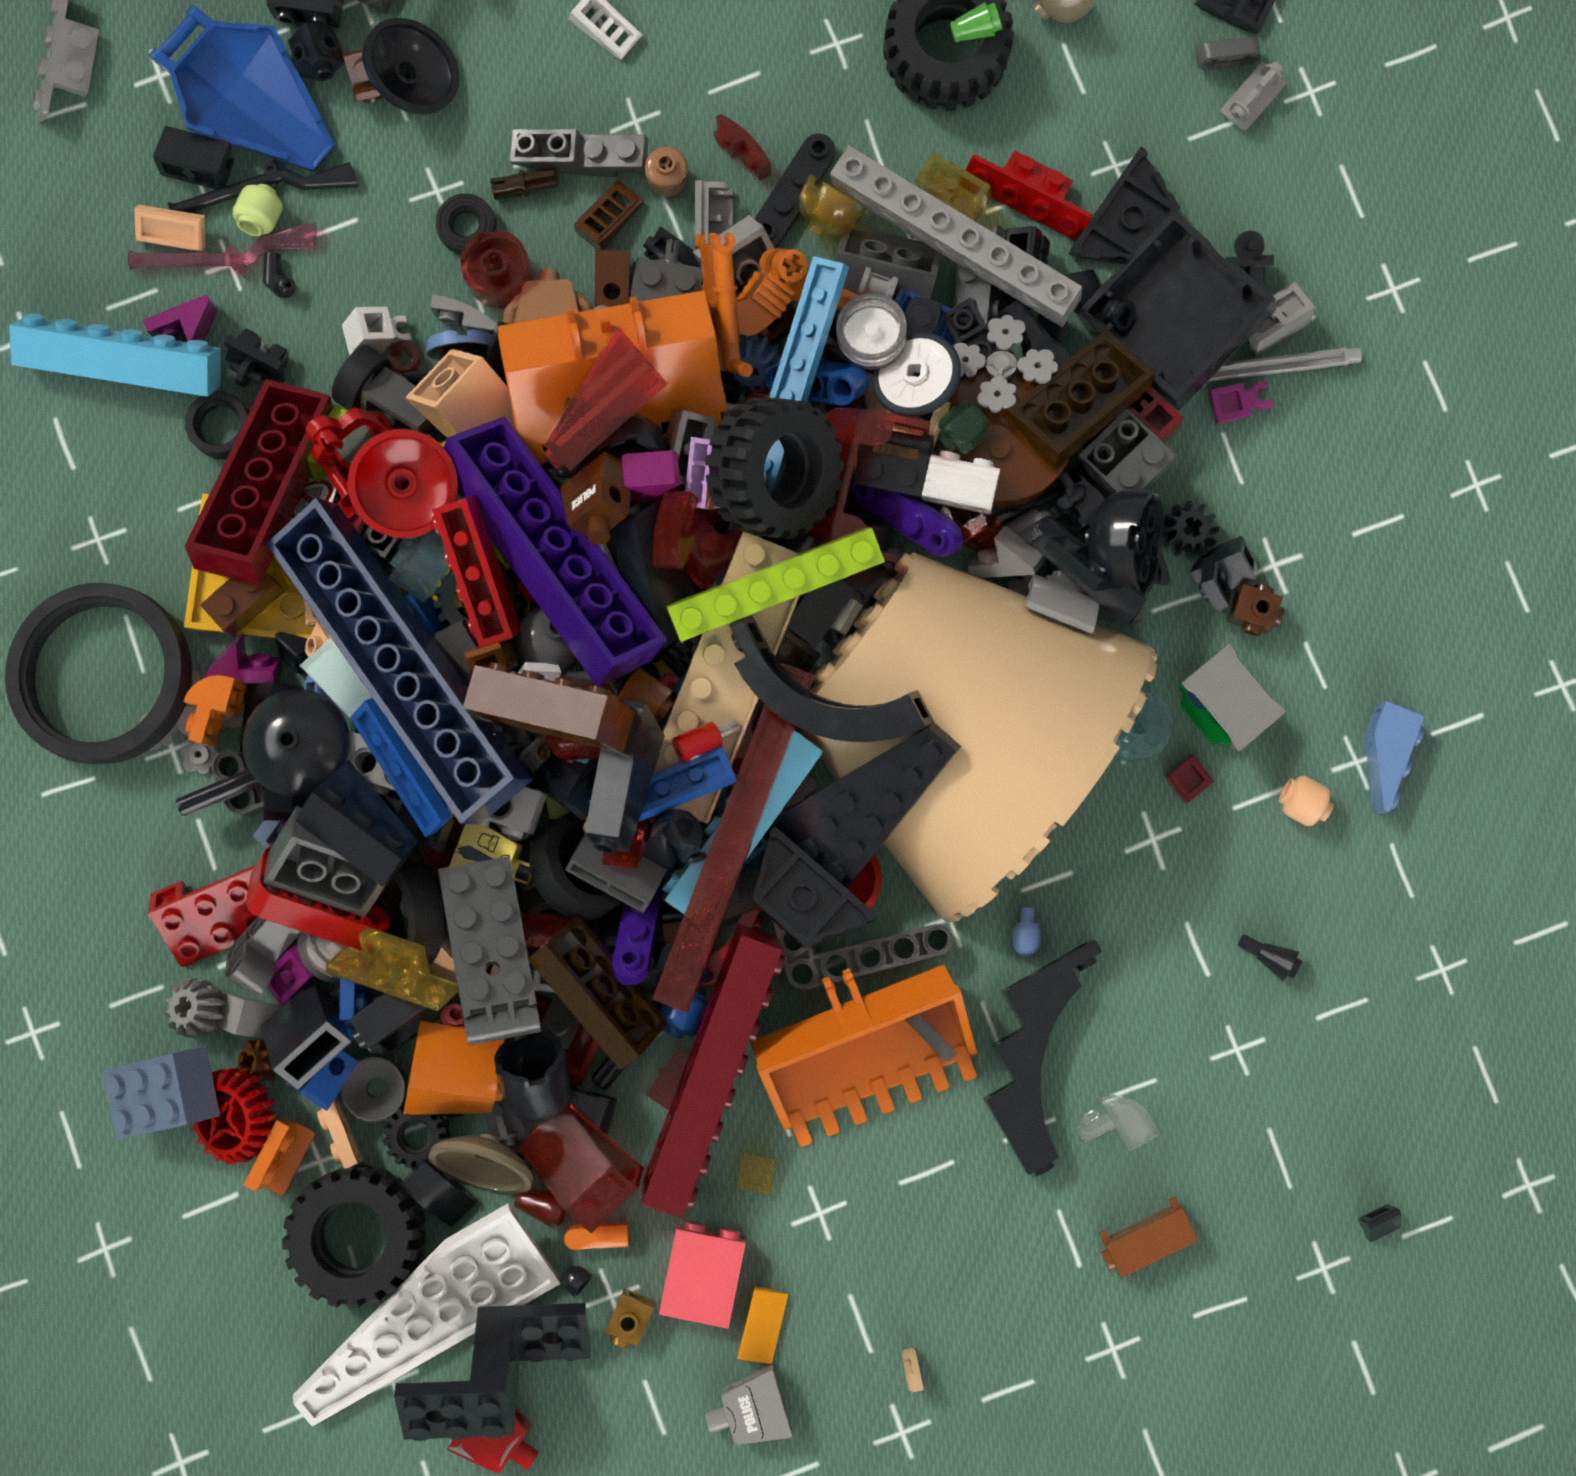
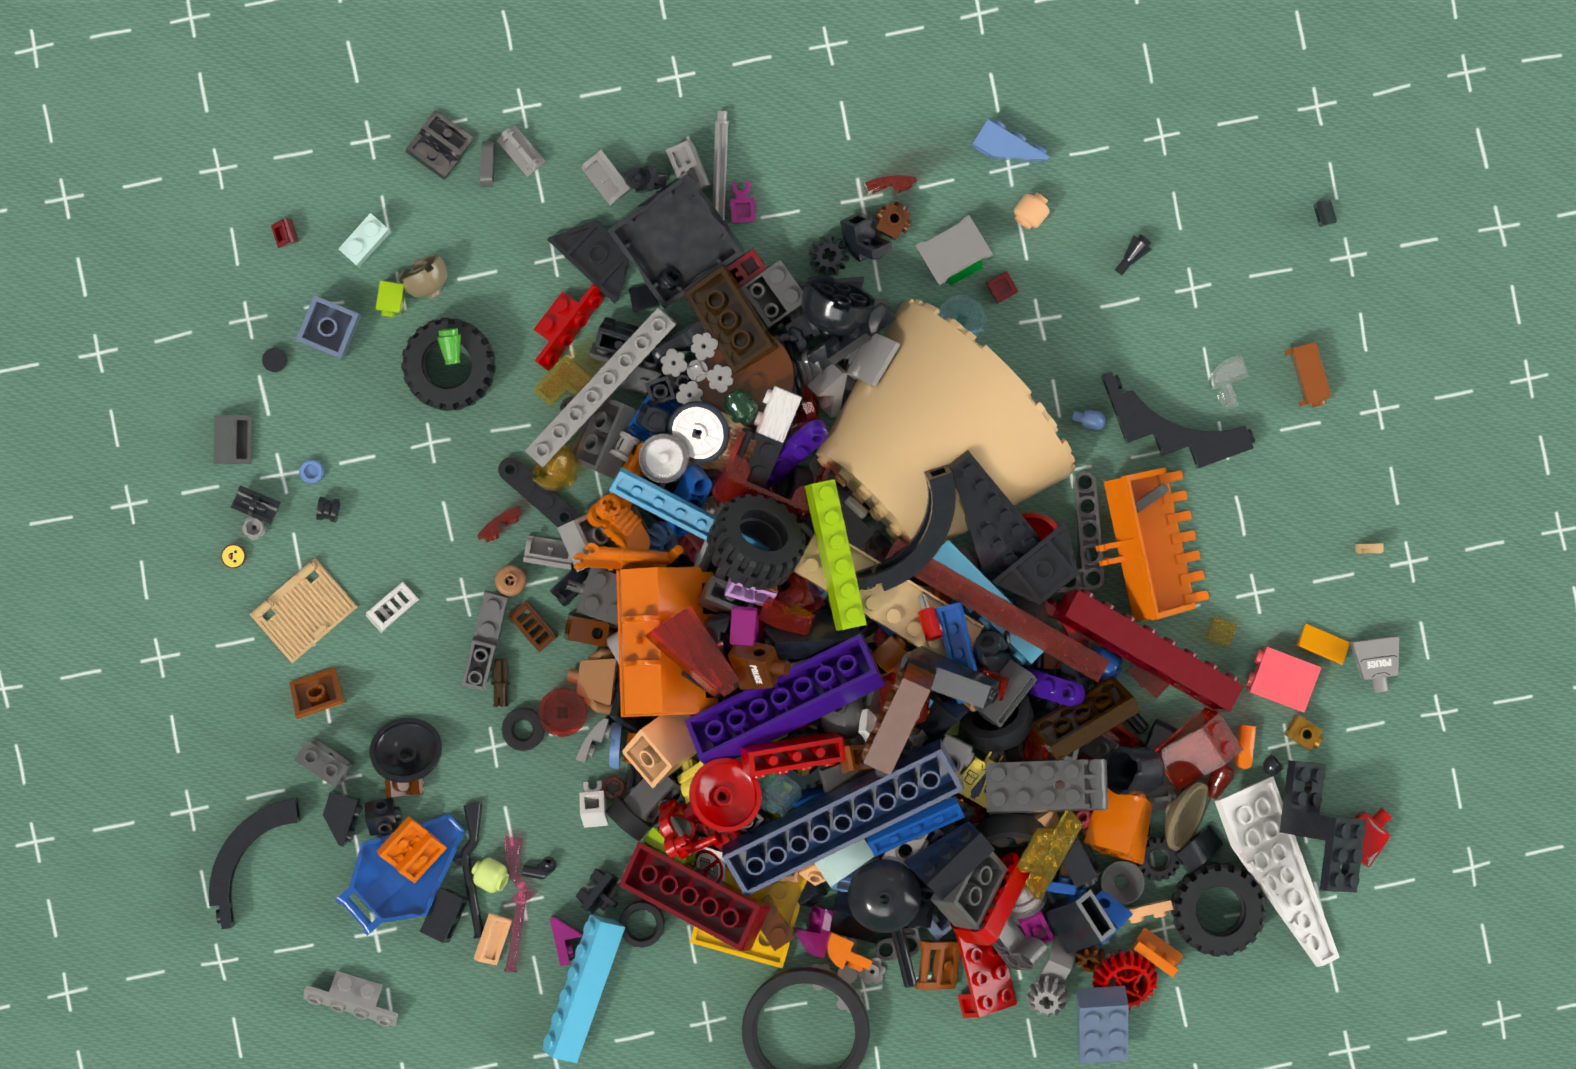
camera: 75 degrees left, 5 degrees up
none -> orange slope [376,816,447,883]
none -> light grey hinge [581,150,631,207]
none -> clear red slope [864,175,917,196]
none -> dark orange plate [914,939,960,990]

